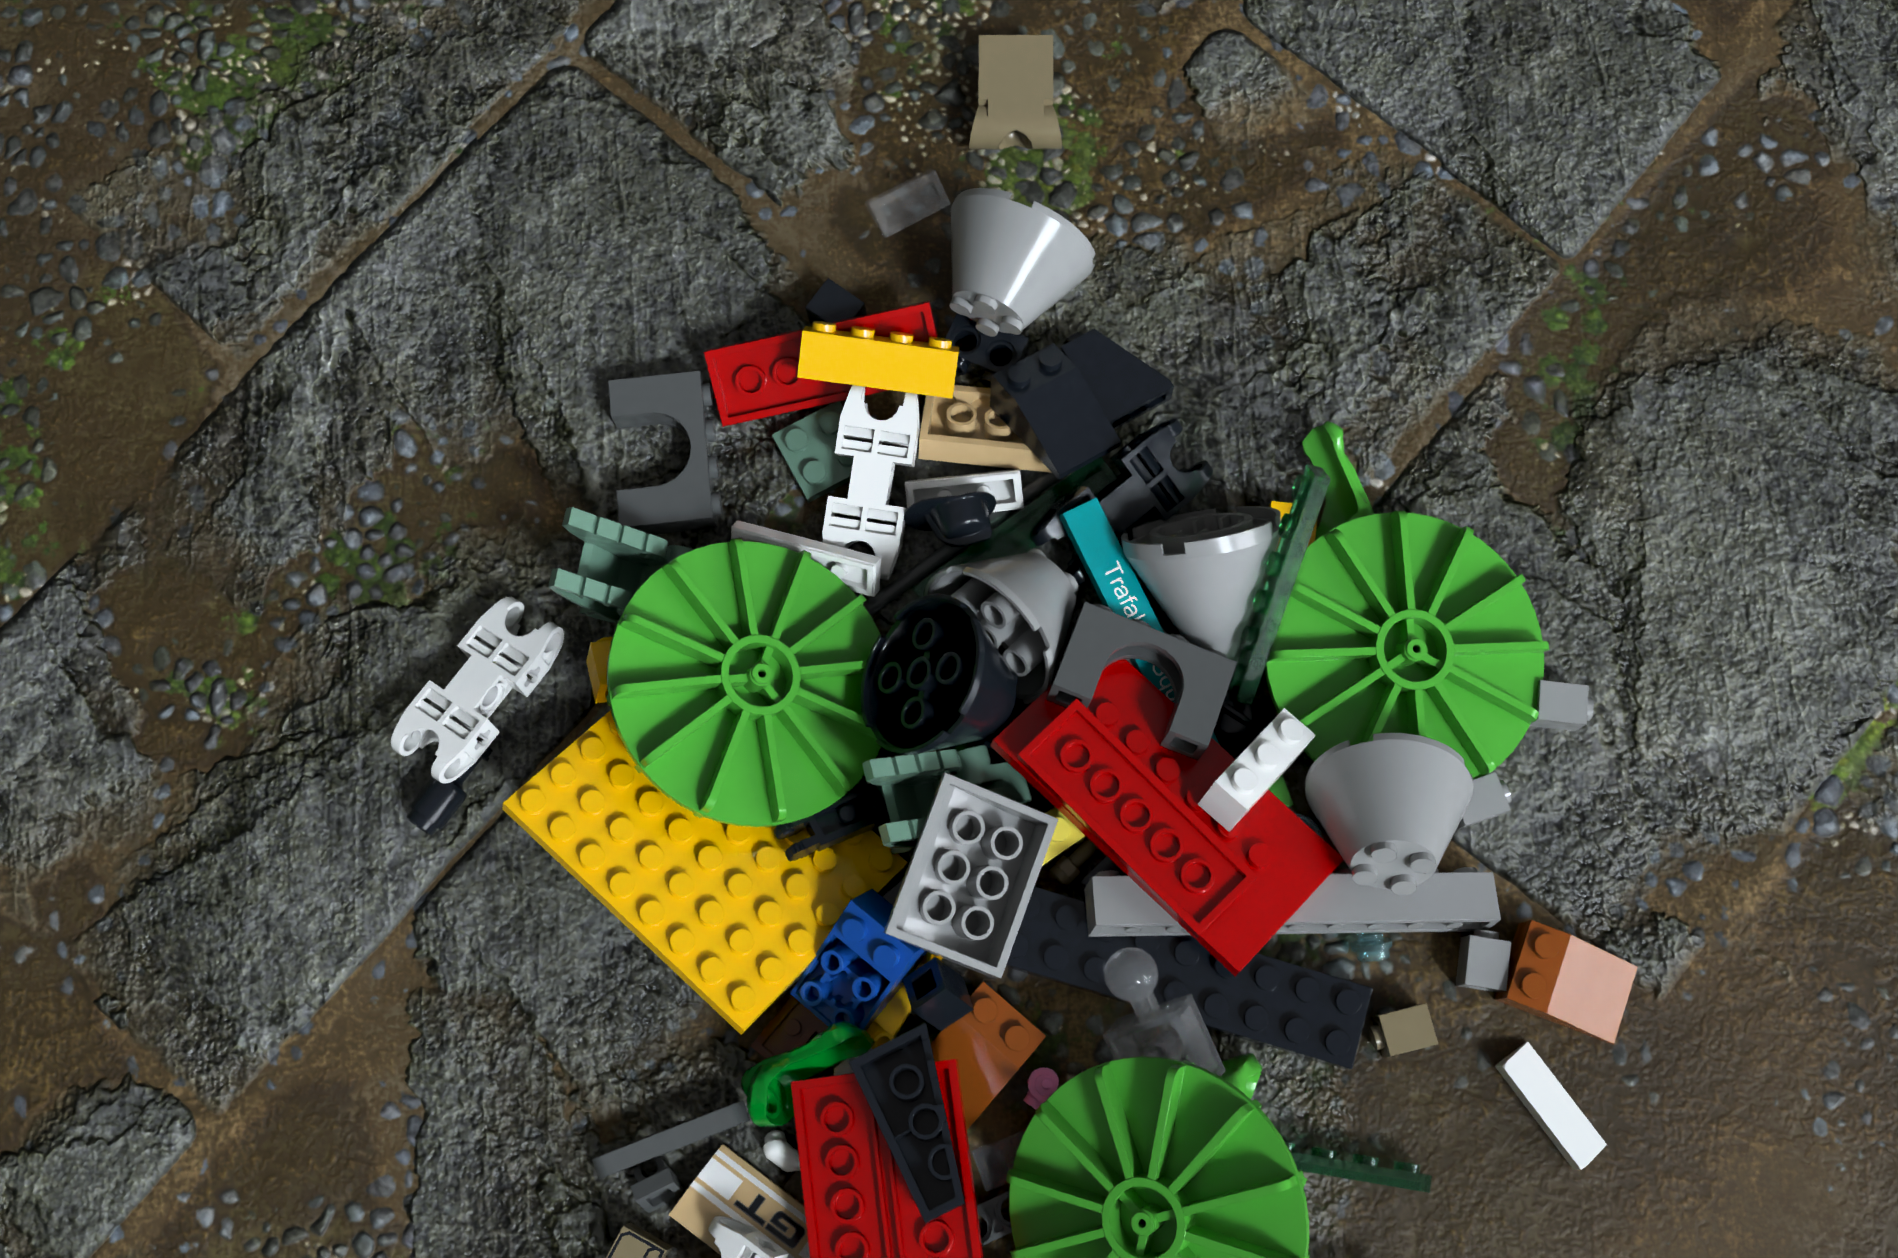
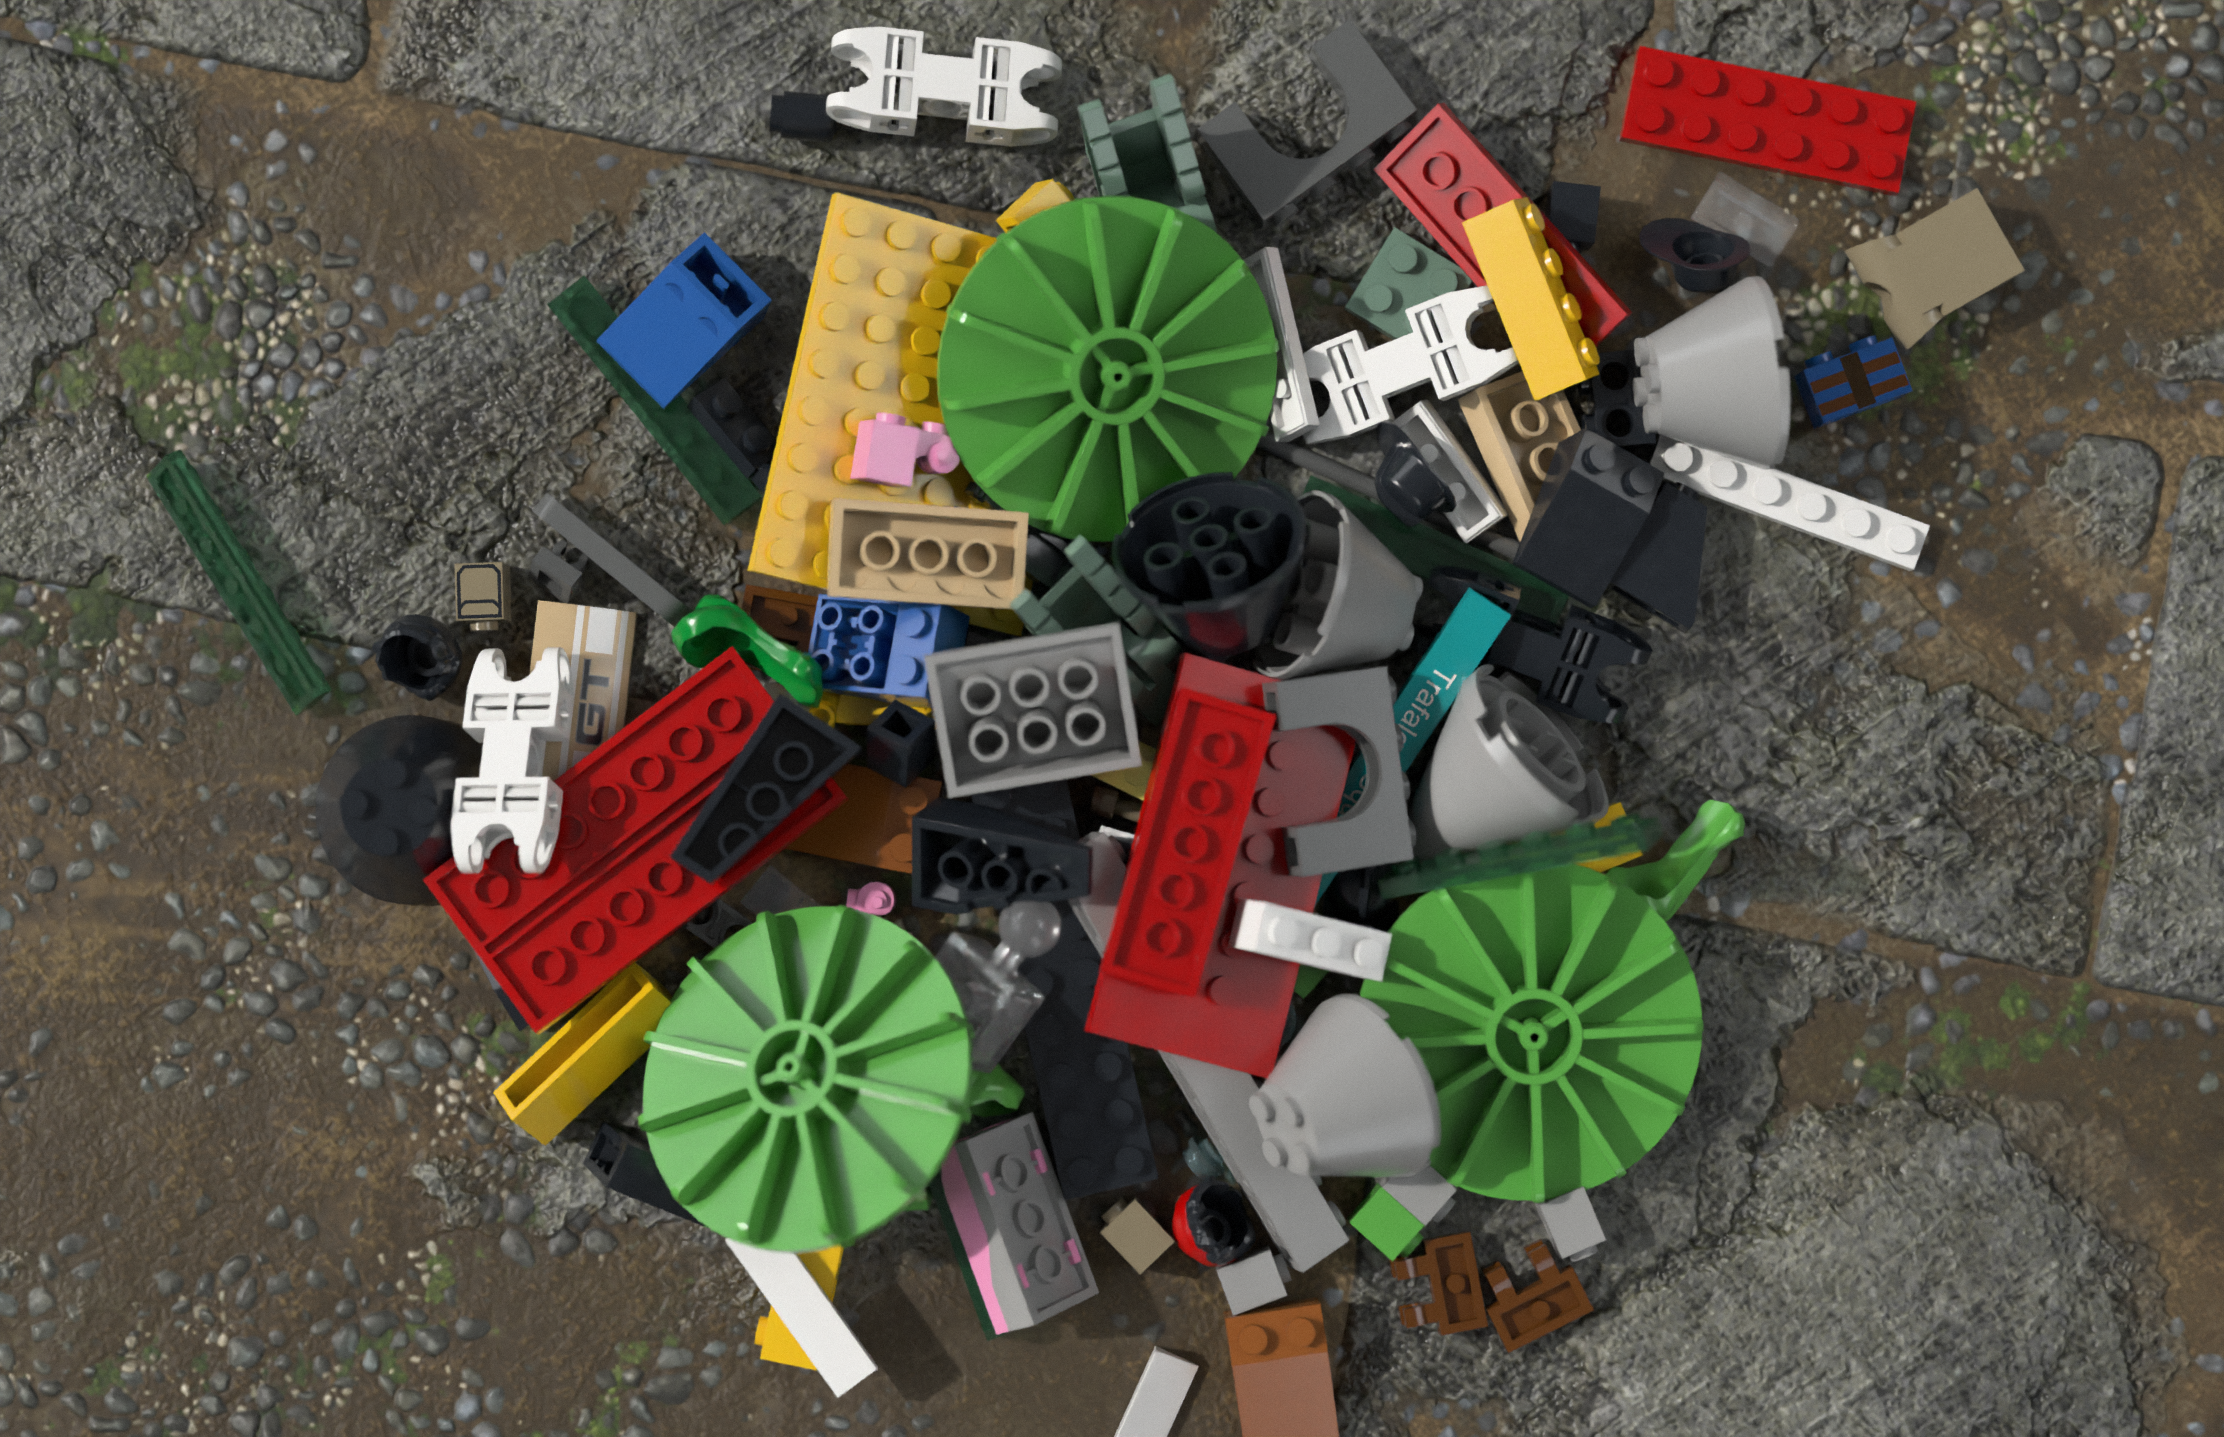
camera: 50 degrees right, 10 degrees up
white arm [763,1130,800,1172] -> none
none -> clear green plate [547,275,763,527]
none -> blue slope [596,232,772,409]
none -> black hinge [686,378,777,493]
none -> tan slope [828,498,1029,609]
none -> bright pink brick [850,413,960,487]
none -> black wedge [912,797,1093,915]
none -> light grey piece [941,1112,1099,1335]
none -> black hair [1172,1175,1256,1267]
none -> bright green brick [1347,1183,1425,1261]
none -> reddish brown plate [1389,1230,1488,1336]
none -> reddish brown plate [1481,1239,1594,1353]
none -> red plate [1619,46,1917,196]
none -> black piece [1639,218,1751,294]
none -> white plate [1649,434,1930,571]
none -> brick [1794,335,1912,429]

